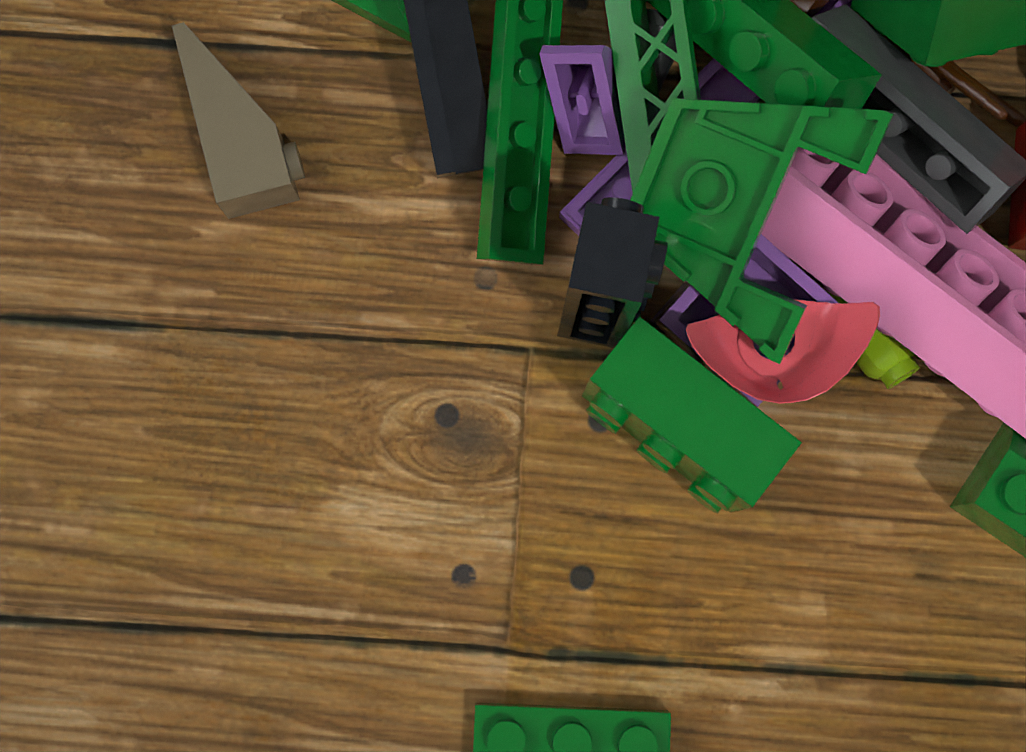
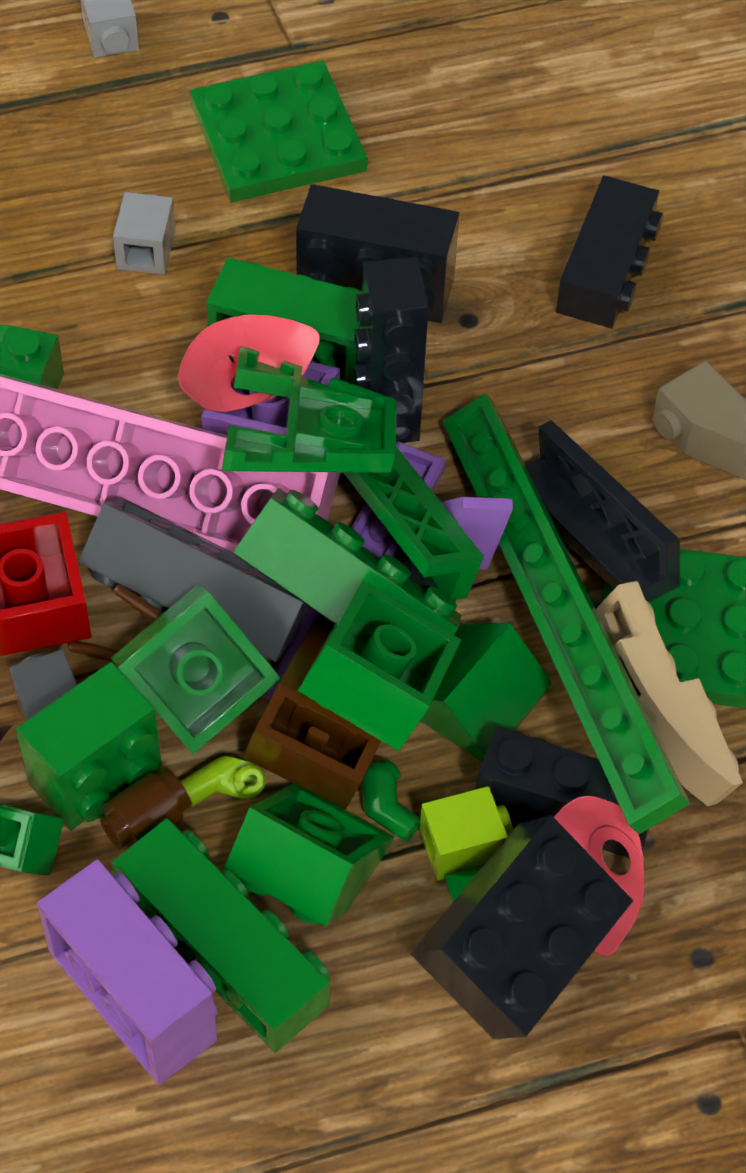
camera: 160 degrees right, 25 degrees down
none -> light grey brick [113,192,176,275]
none -> black brick [296,184,460,323]
none -> black brick [556,175,664,329]

